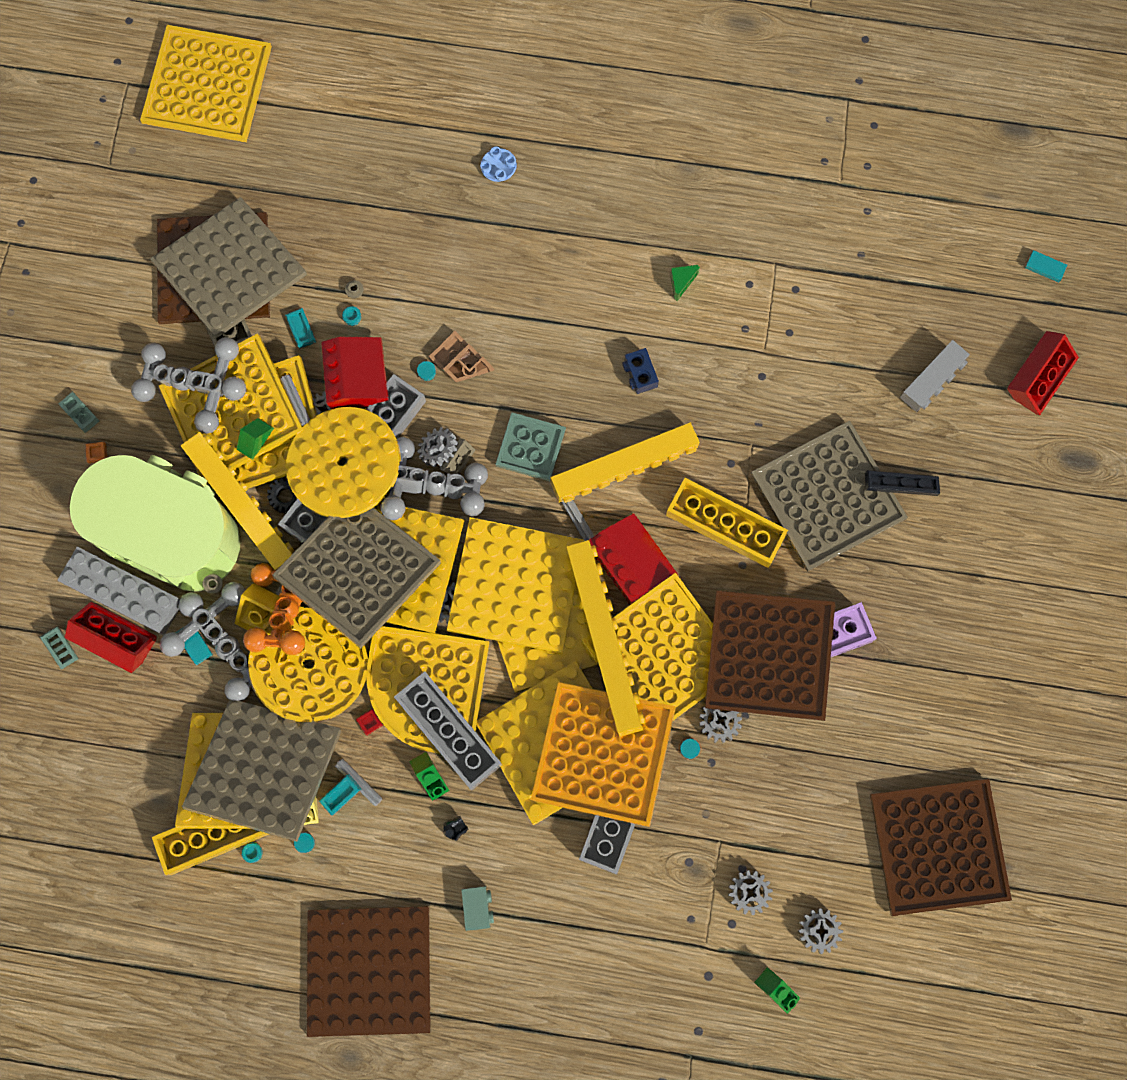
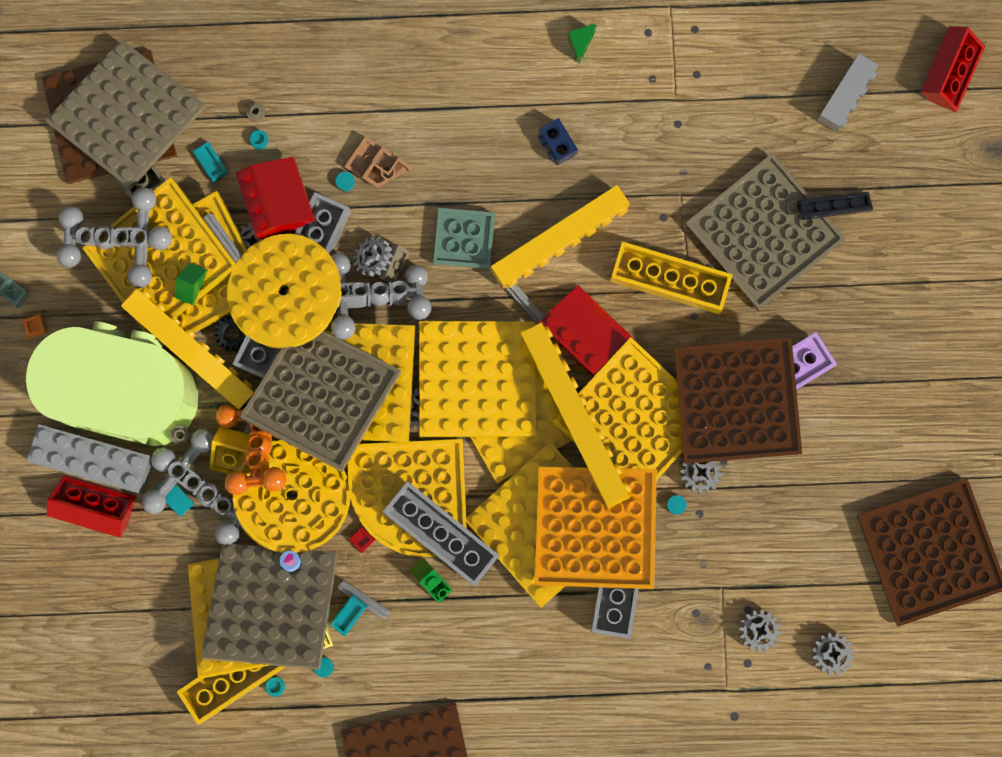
camera: 10 degrees left, 5 degrees up
sand green slope [40,626,79,670] -> none
black arm [443,816,469,841] -> none
sand green brick [461,886,494,931] -> none
green slope [754,967,801,1014] -> none
none -> light blue tile [280,551,301,572]

